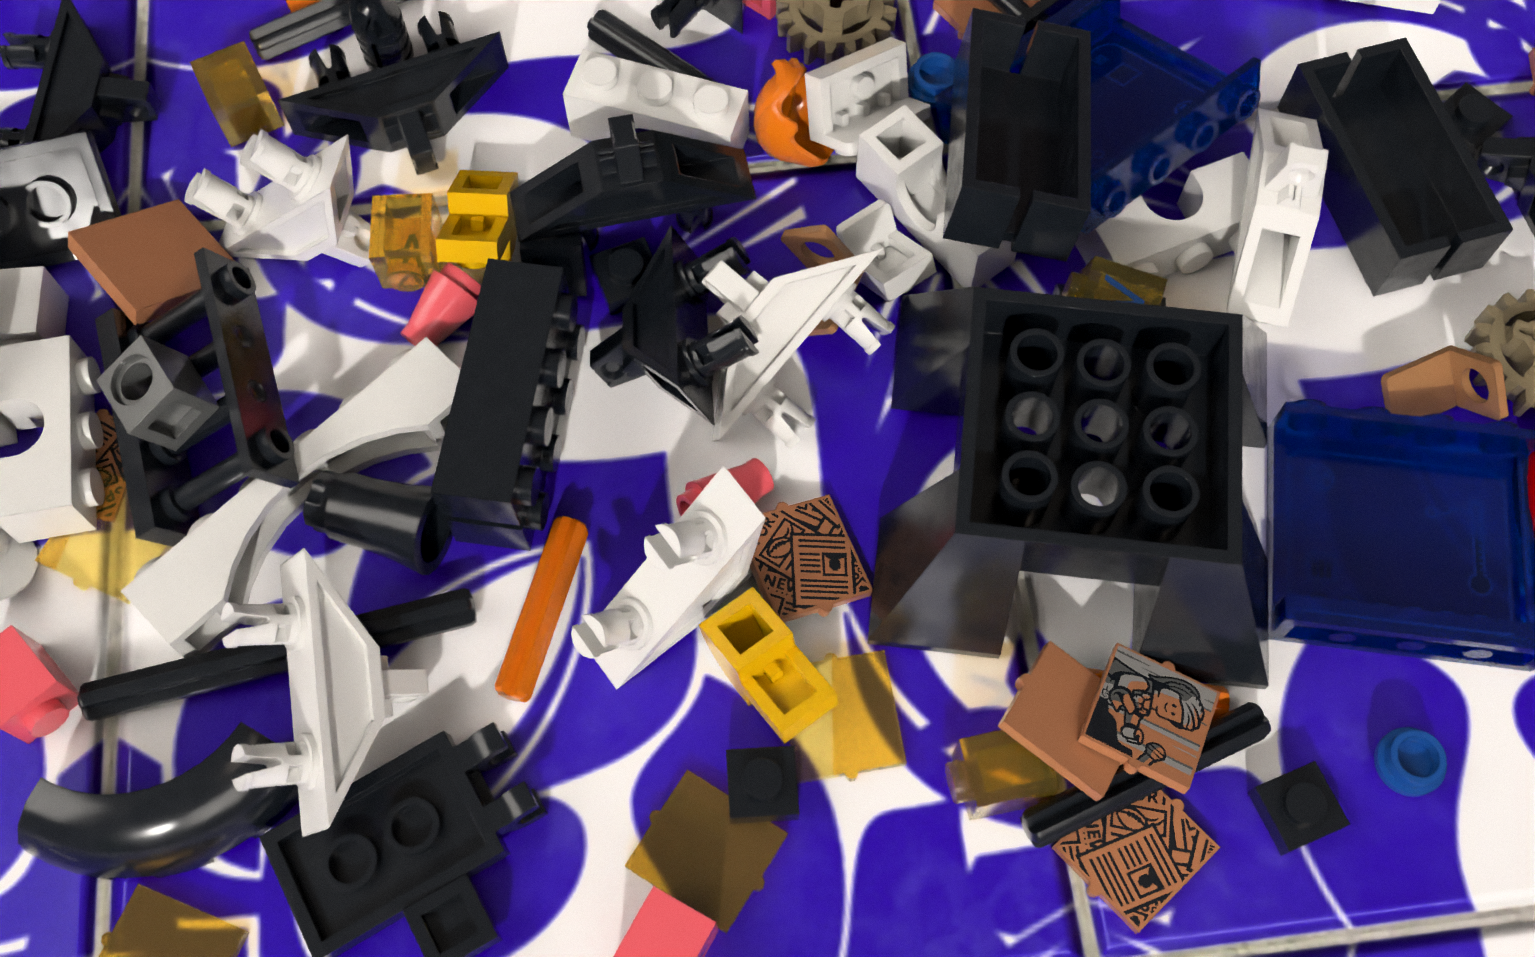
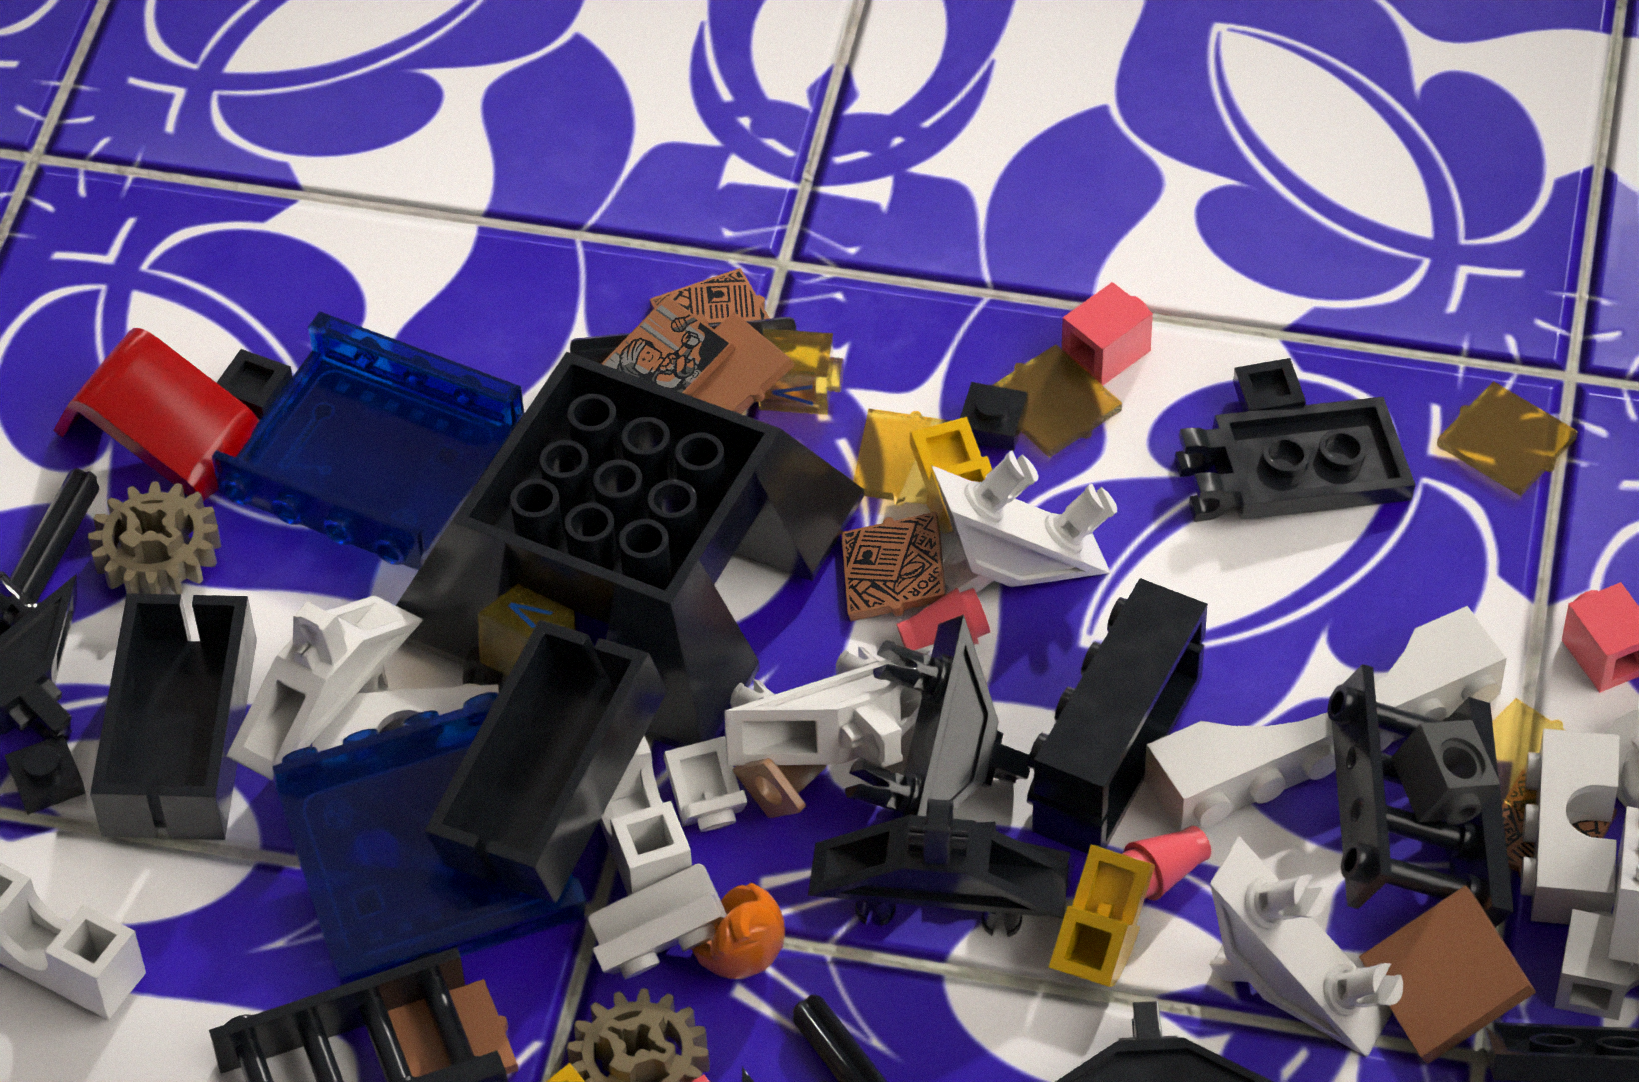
camera: 160 degrees left, 15 degrees down
black brick [18,722,299,880] -> none
black axle [77,588,477,722] -> none
white connector [221,548,429,837] -> none
black plant [303,470,453,575] -> none
clear yellow brick [369,193,443,292] -> none
orange axle [494,516,588,703] -> none
white arch [563,49,749,149] -> none
blue plate [907,52,955,108] -> none
black plate [1247,761,1350,856] -> none
blue plate [1374,727,1447,797] -> none
medium nougat bracket [1381,345,1509,432] -> none

